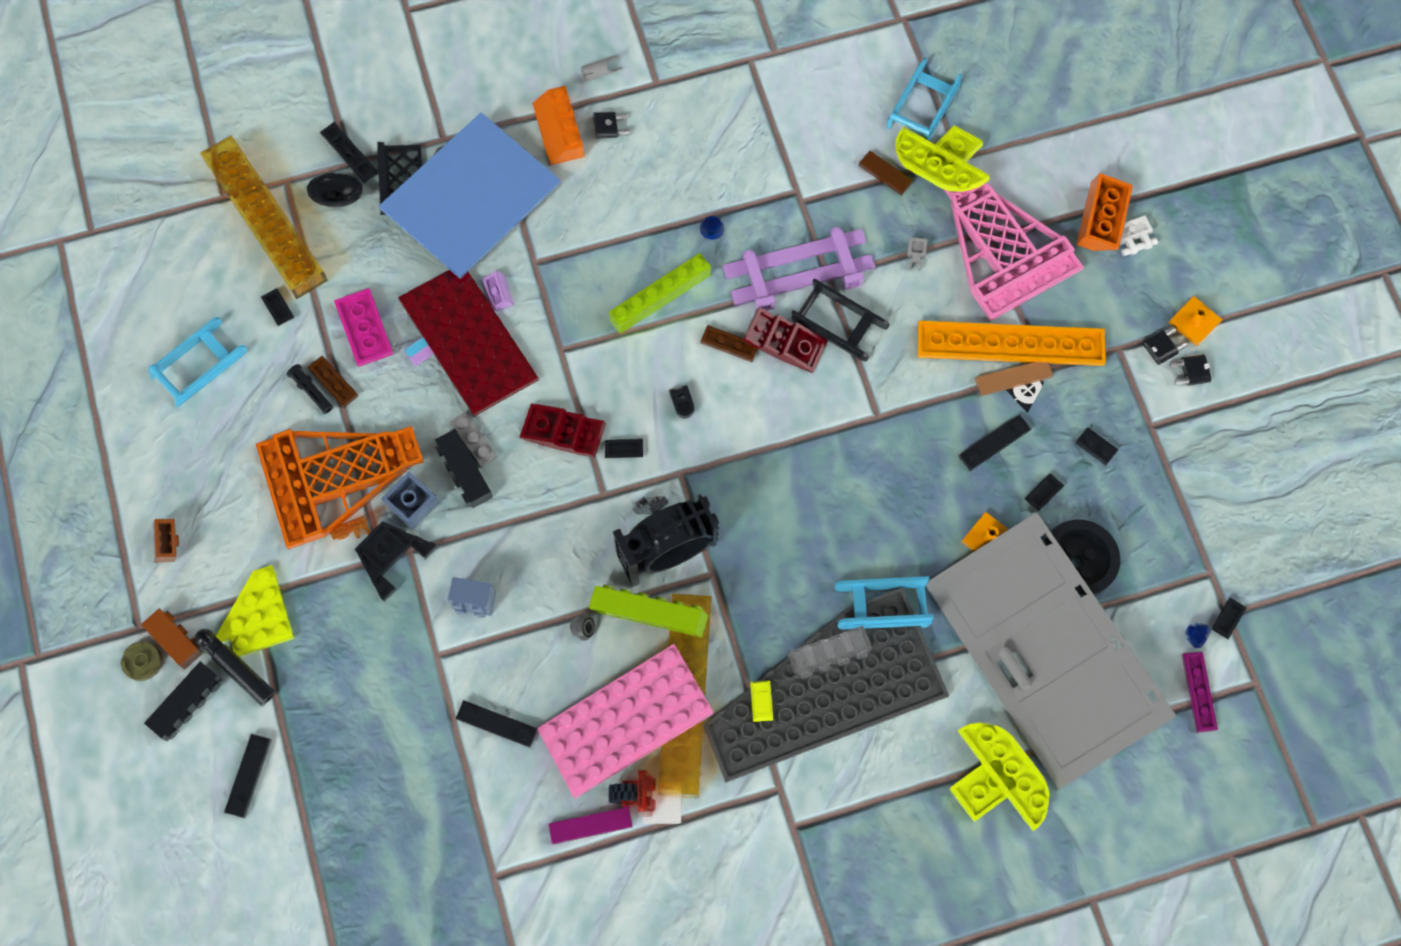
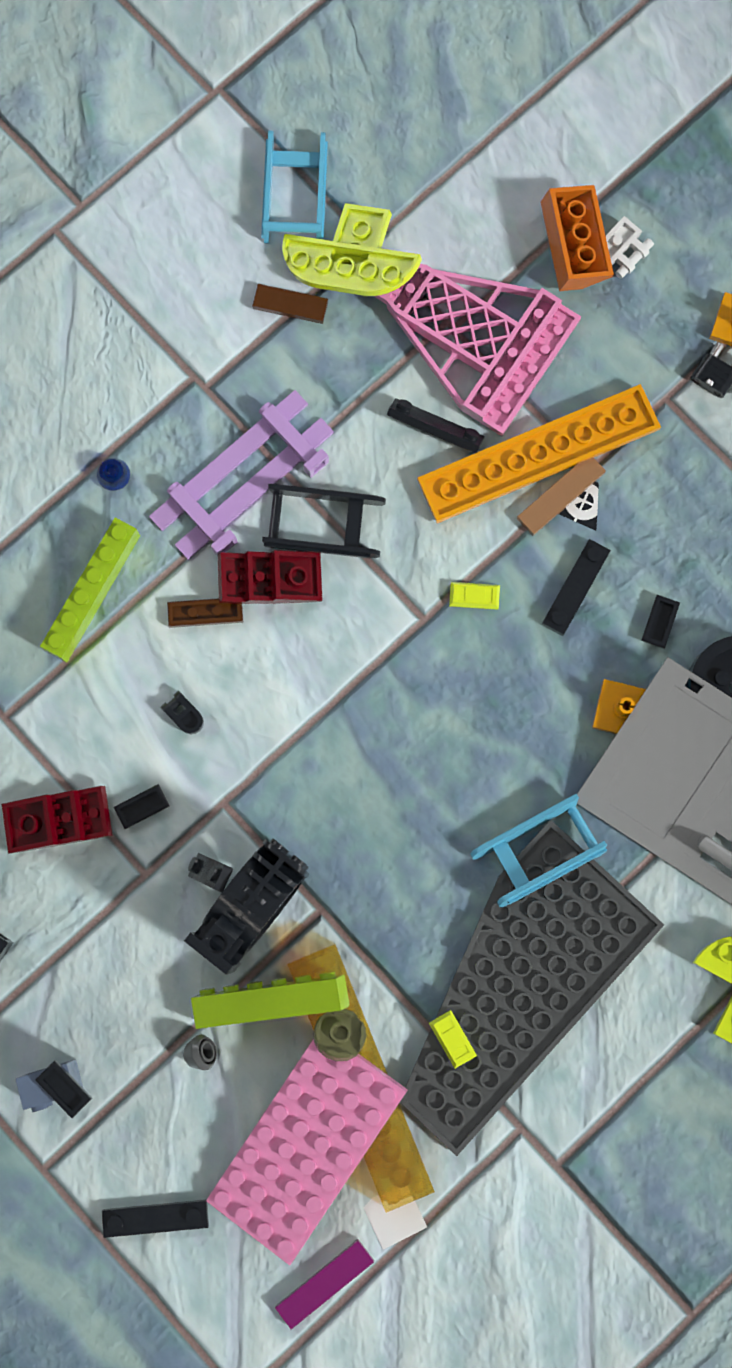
camera: 25 degrees left, 10 degrees up
clear red plate [609,770,656,817] -> none
clear brick [787,626,872,679] -> none
light grey plate [907,237,928,271] -> none
black plate [1075,427,1119,466] -> none
none -> black tile [35,1060,92,1118]
none -> olive tile [313,1009,366,1061]
none -> black plate [387,398,485,453]
none -> neon yellow tile [449,582,500,610]

